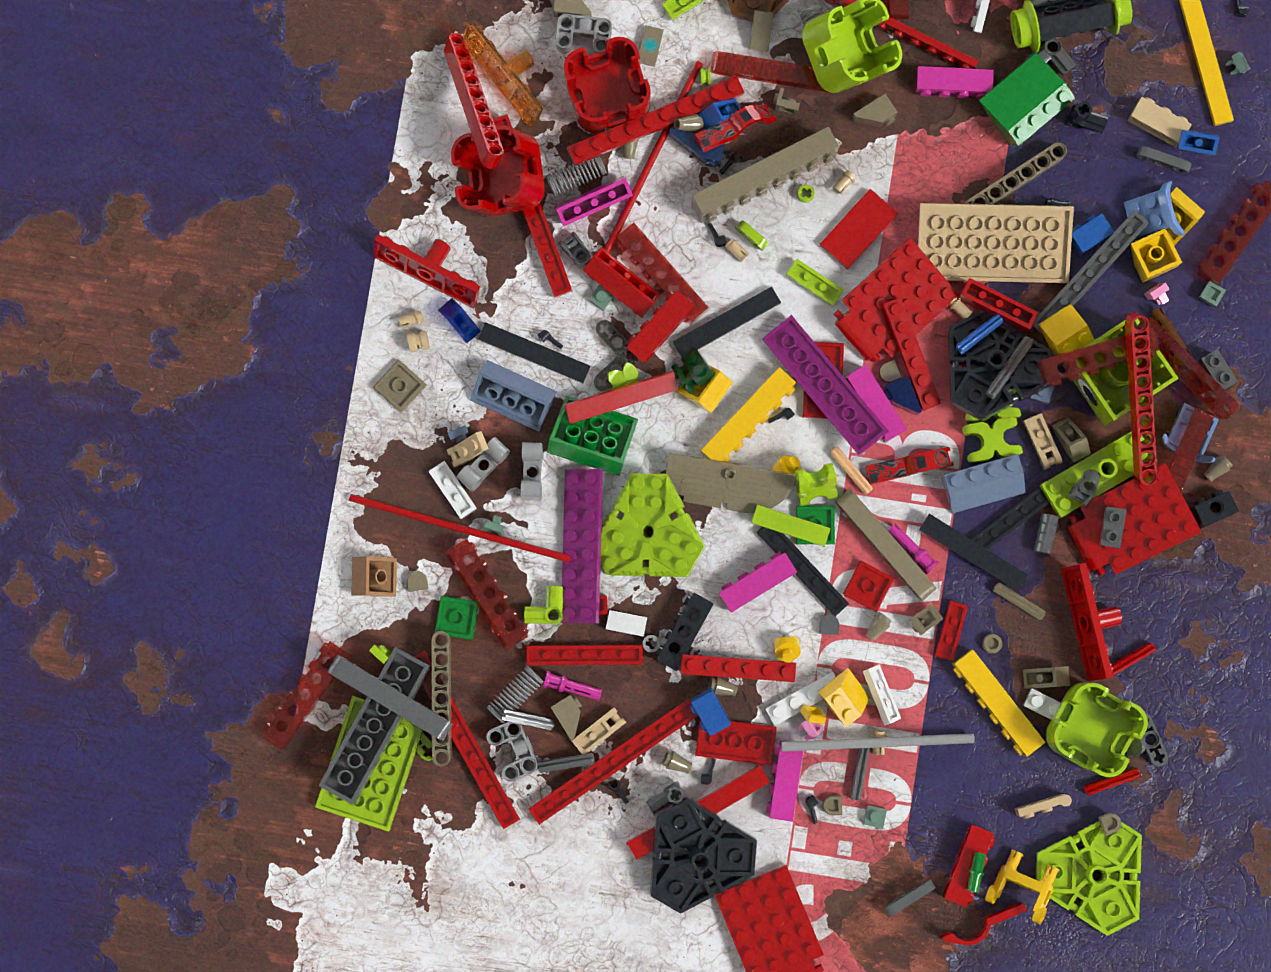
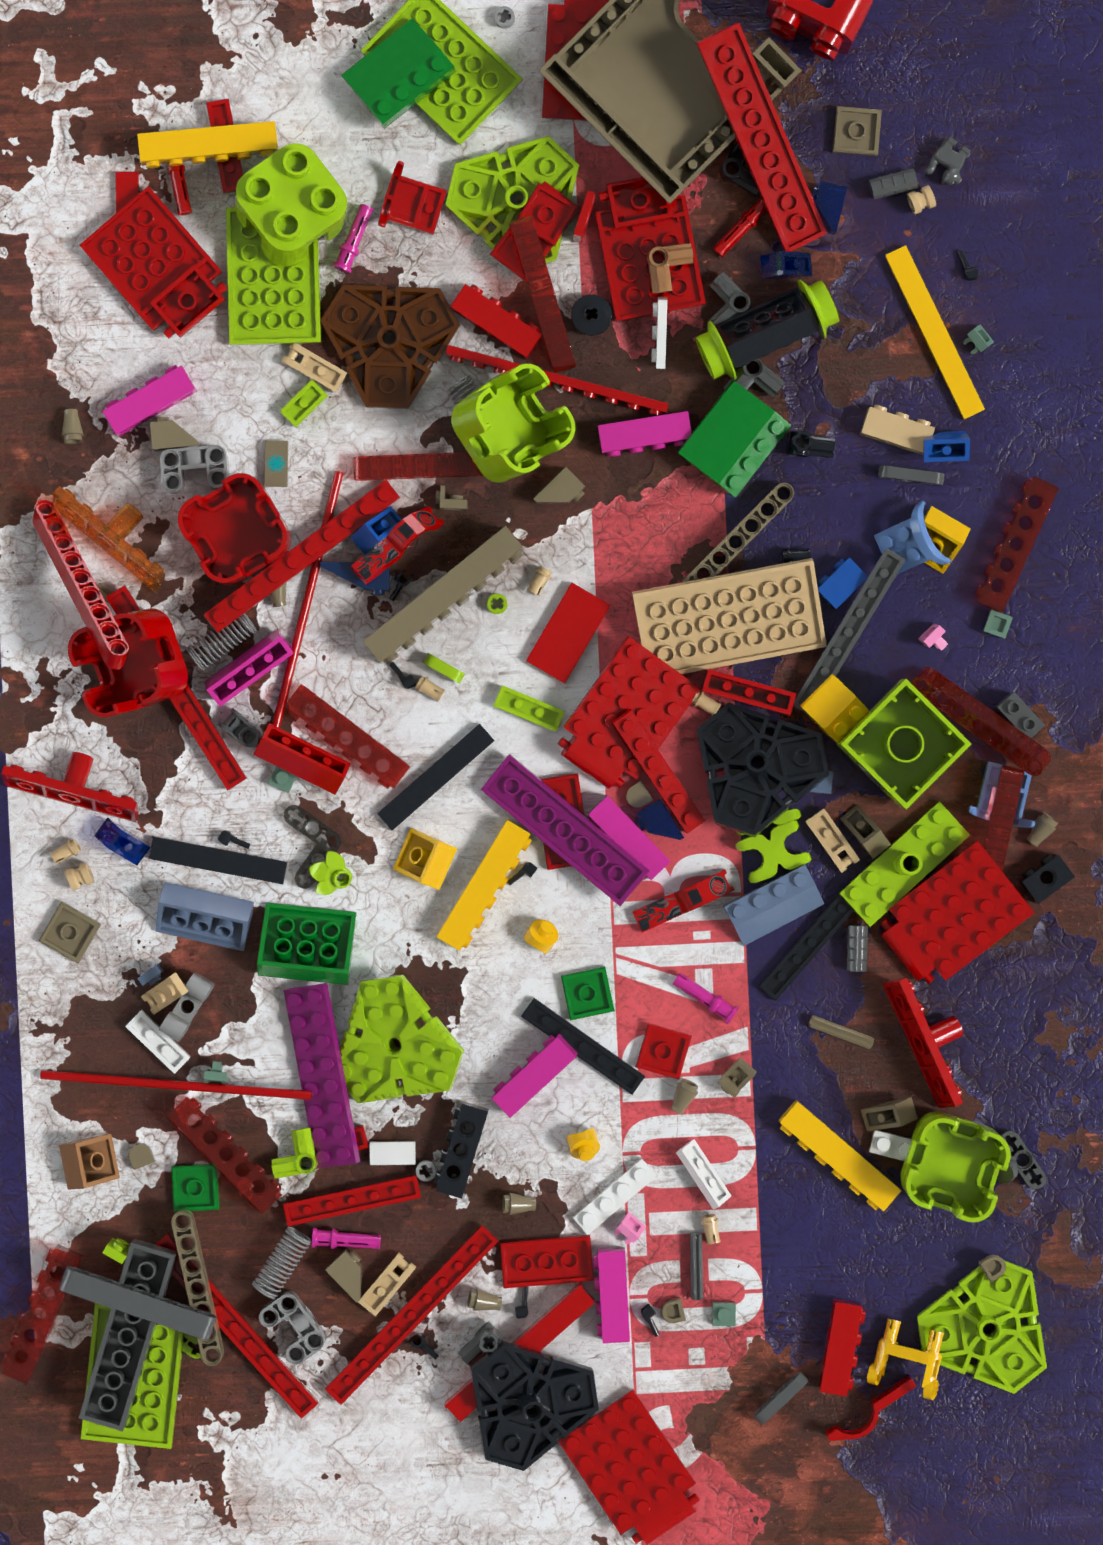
camera: 10 degrees left, 5 degrees up
axle [500,709,554,730] -> none
light grey beam [521,442,543,501] -> none
dark grey axle [538,753,595,773] -> none
tile [564,371,678,424] -> none
red brick [626,290,696,363] -> none
dark tan door [666,452,796,513] -> none
dark green plate [671,347,715,394] -> none
dark tan cone [674,114,703,133] -> none
red plate [680,654,796,682] -> none
blue brick [690,688,731,736] -> none
lime bush [700,68,711,85] -> none
dark tan tile [750,10,773,51] -> none
lime tile [751,505,831,547] -> none
light grey piece [781,734,975,752] -> none
lime piece [795,462,838,506] -> none
yellow tile [800,705,827,724] -> none
yellow slope [818,668,870,727] -> none
dark grey tile [819,615,839,635] -> none
light nougat axle [830,446,873,495] -> none
dark tan beam [835,489,937,601] -> none
black tile [919,513,1028,592] -> none
red tile [934,600,968,661] -> none
blue axle [956,314,1003,354] -> none
green axle [966,852,986,893] -> none
dark tan tile [982,634,1002,653] -> none
dark grey axle [986,336,1033,399] -> none
tan plate [1014,794,1072,819] -> none
clear red brick [1037,328,1160,387] -> none
dark grey piece [1067,469,1100,507] -> none
red axle [1084,768,1140,795] -> none
dark grey brick [1099,507,1126,548] -> none
red axle [1112,642,1156,676] -> none
red beam [1125,312,1157,486] -> none
yellow slope [1130,228,1182,283] -> none
reddish brown pin [1150,306,1192,361] -> none

